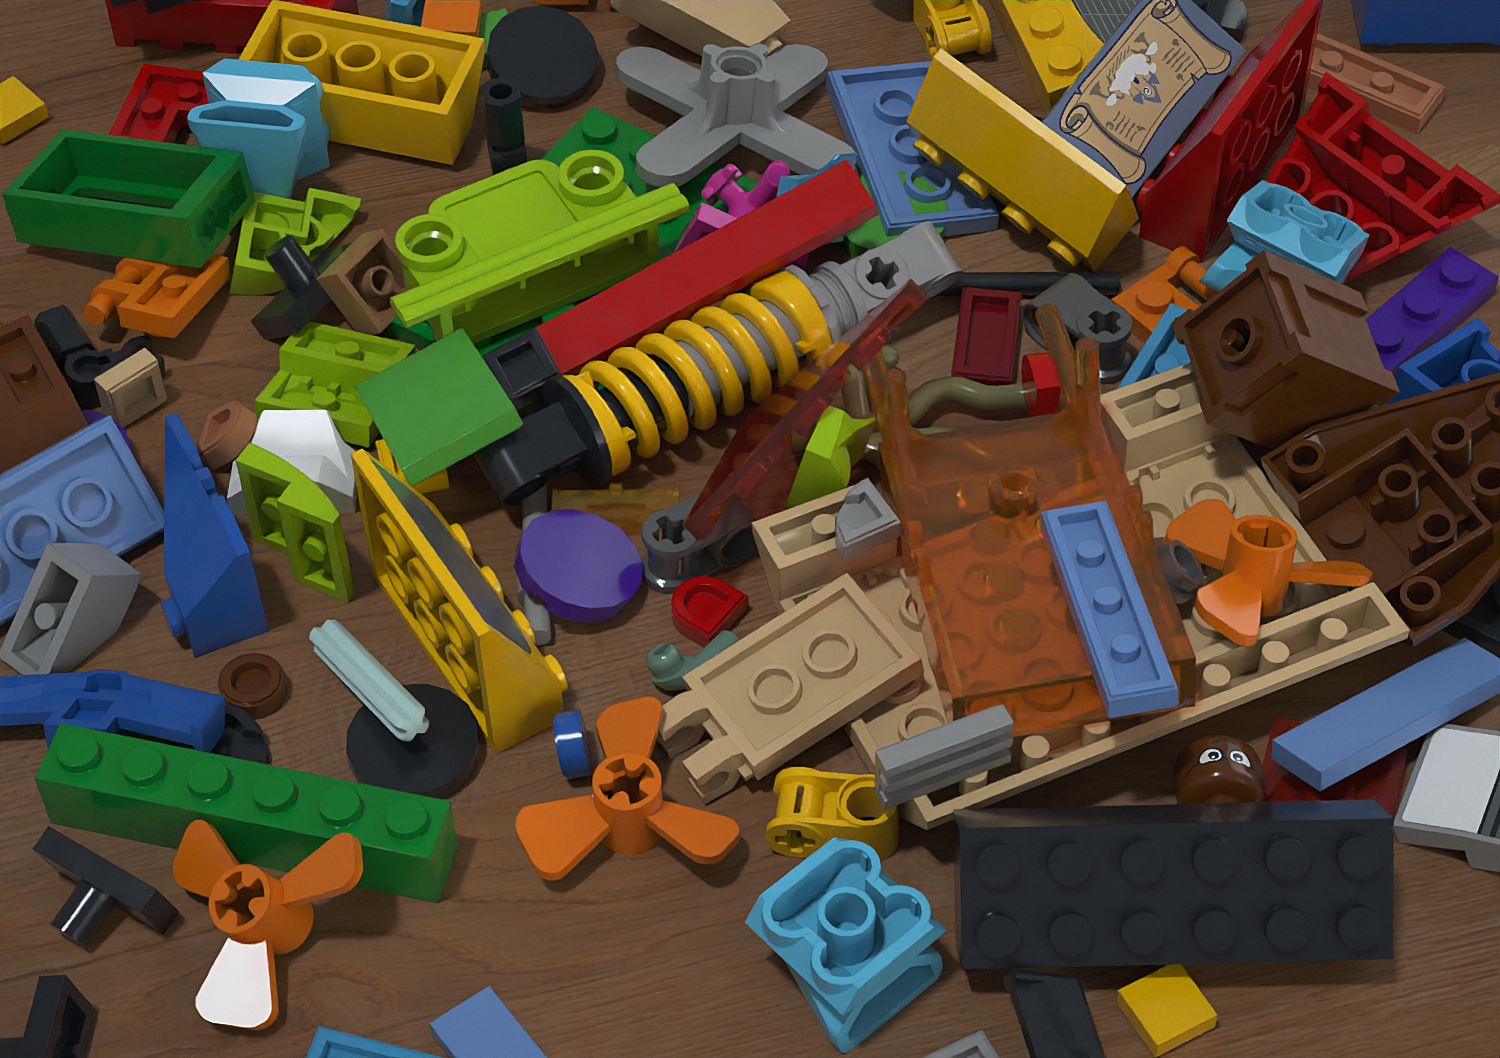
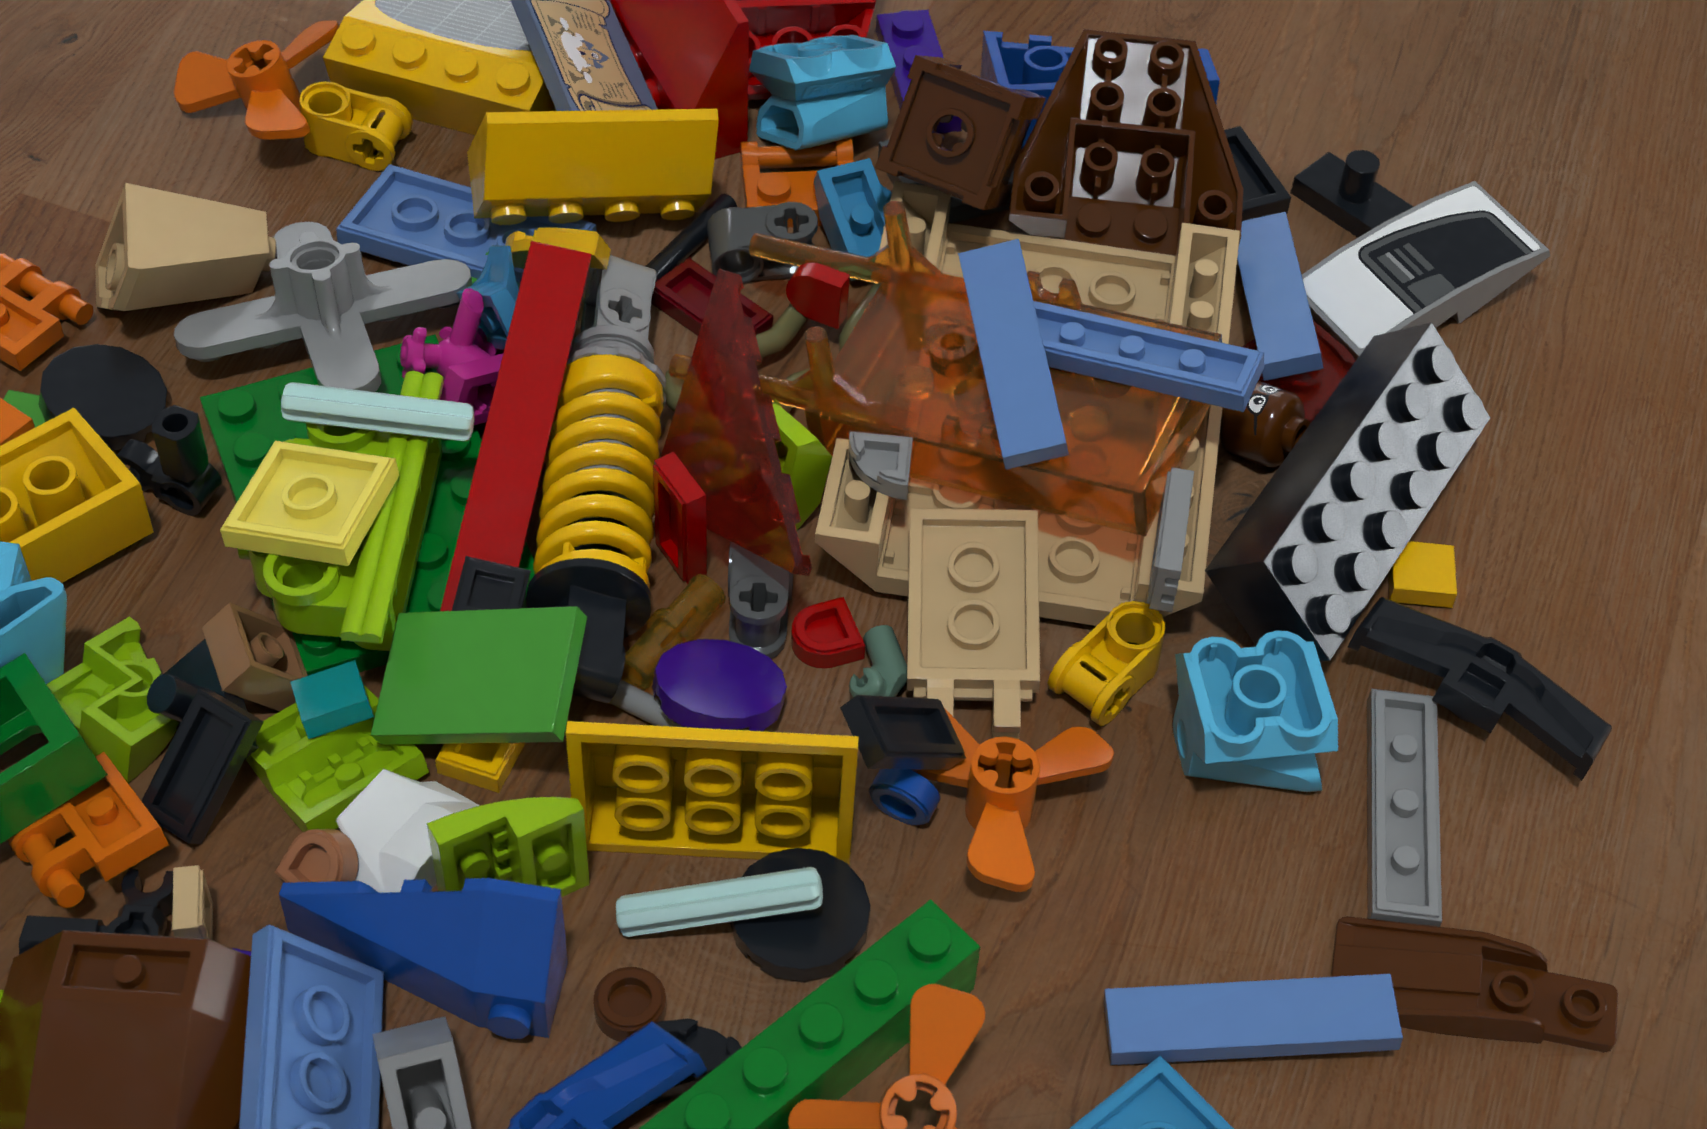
camera: 60 degrees left, 0 degrees up
orange piece [1165,499,1373,647] -> none
none -> black tile [142,688,264,844]
none -> light yellow tile [220,441,399,566]
none -> light aqua axle [281,382,475,442]
none -> teal tile [290,660,374,739]
none -> yellow tile [505,227,611,270]
none -> red tile [653,452,707,584]
none -> black tile [840,695,966,770]
none -> medium blue tile [958,239,1069,470]

